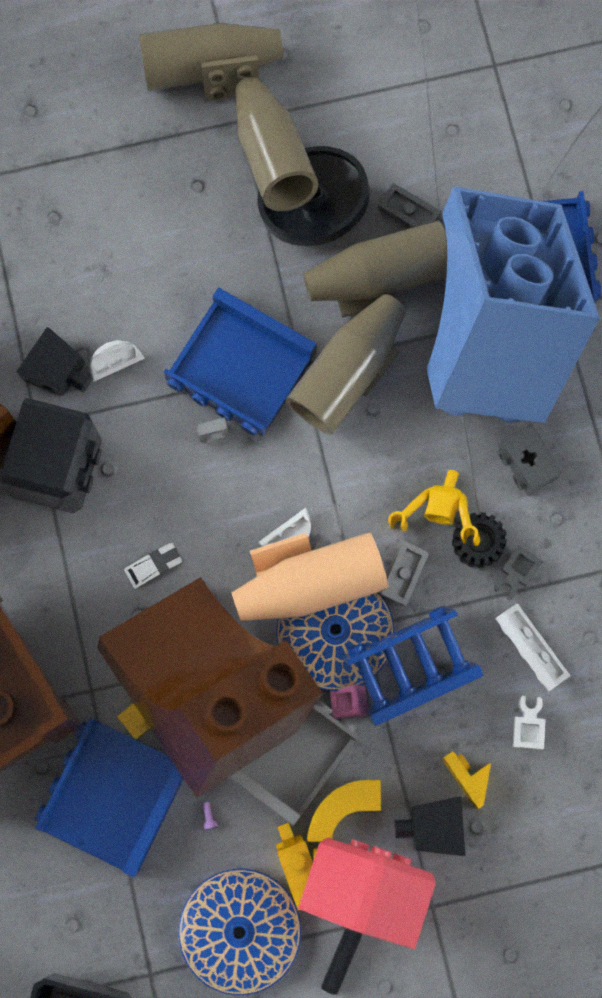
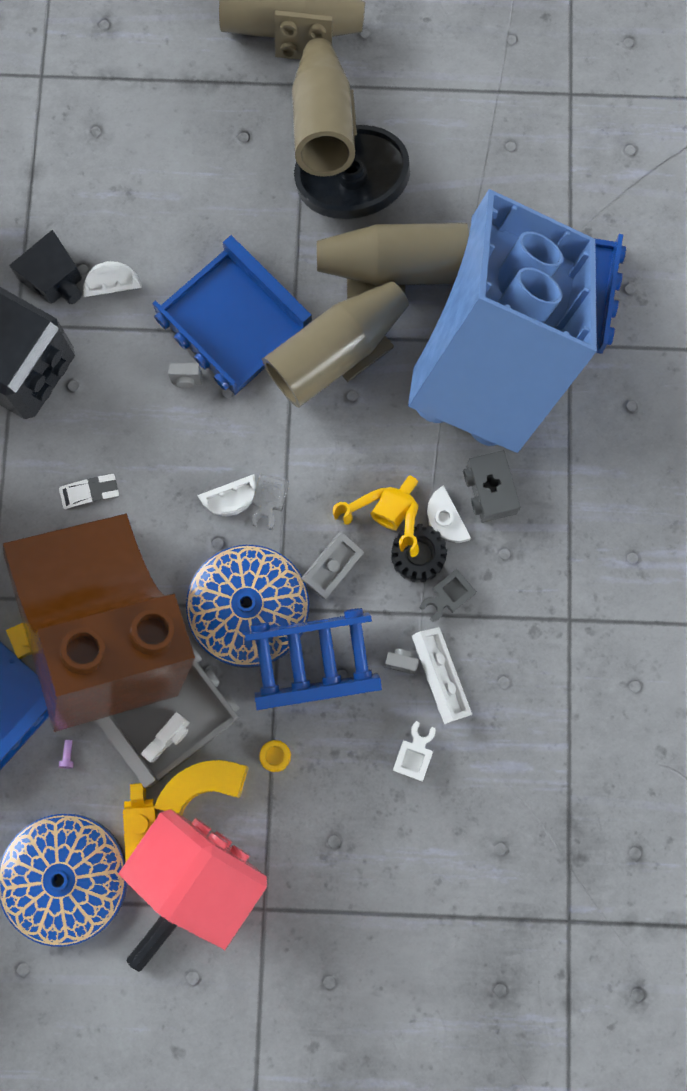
camera: 15 degrees right, 0 degrees up
light nougat piece [231,532,389,621] -> none
bright pink slope [330,685,368,720] -> none
dark grey plate [378,183,441,228] -> none
black torso [395,796,465,856] -> none
yellow slope [441,751,491,809] -> none
none -> white plate [141,712,190,763]
none -> yellow tile [259,740,291,772]
none -> light grey plate [384,649,419,675]
none -> white plate [426,485,471,543]

